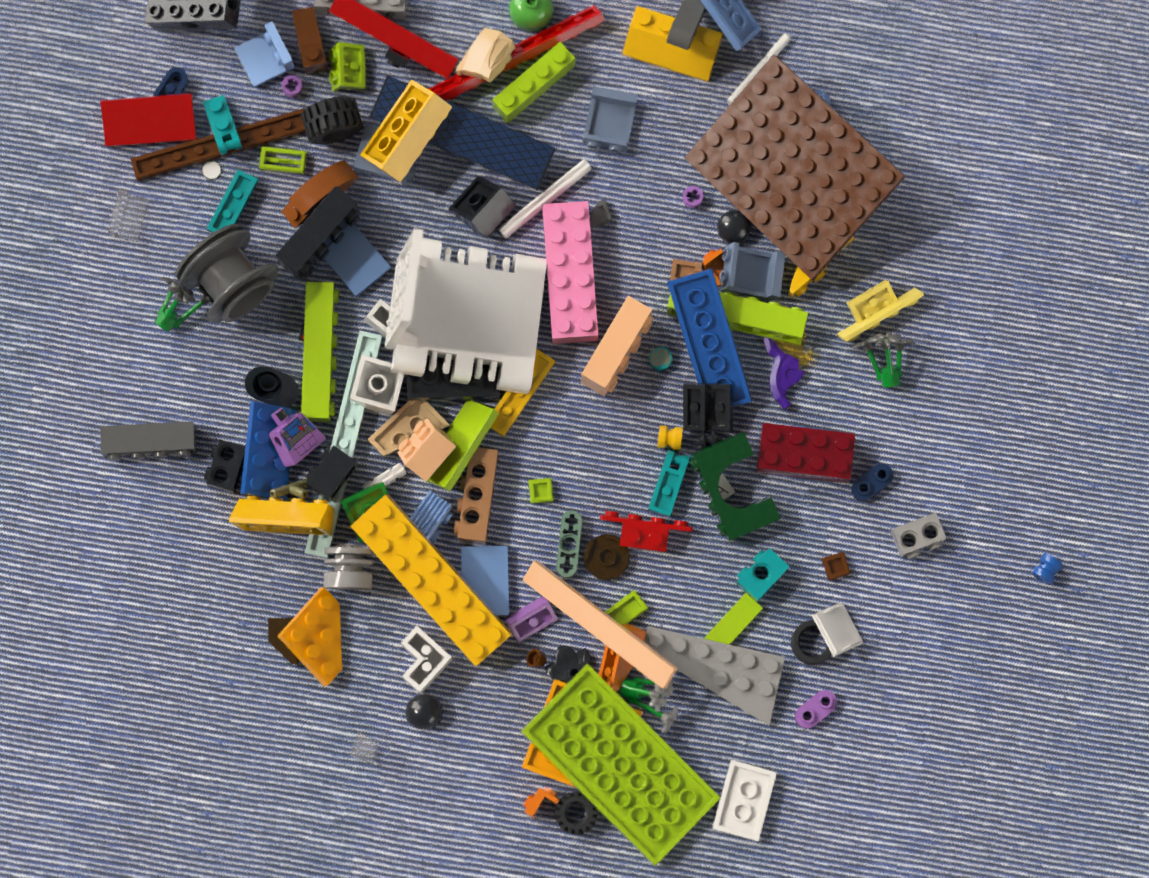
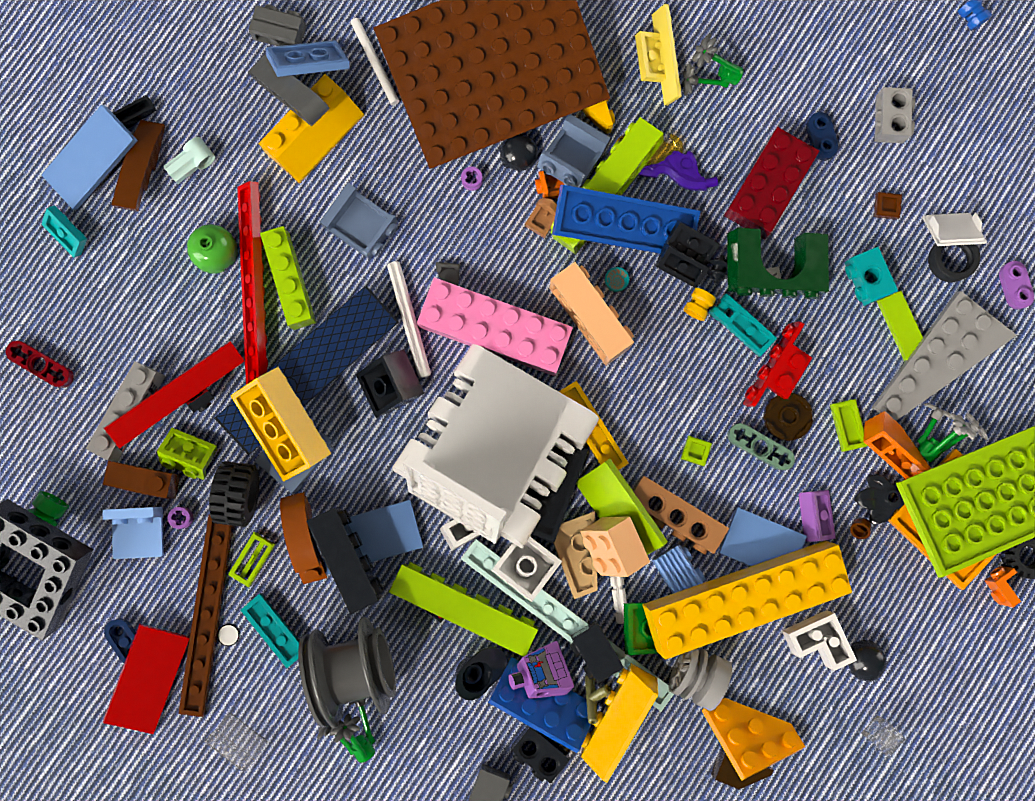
camera: 65 degrees left, 5 degrees up
teal plate [203,95,242,155] -> none
tan slope [456,28,515,82] -> none
light nougat tile [523,561,678,689] -> none

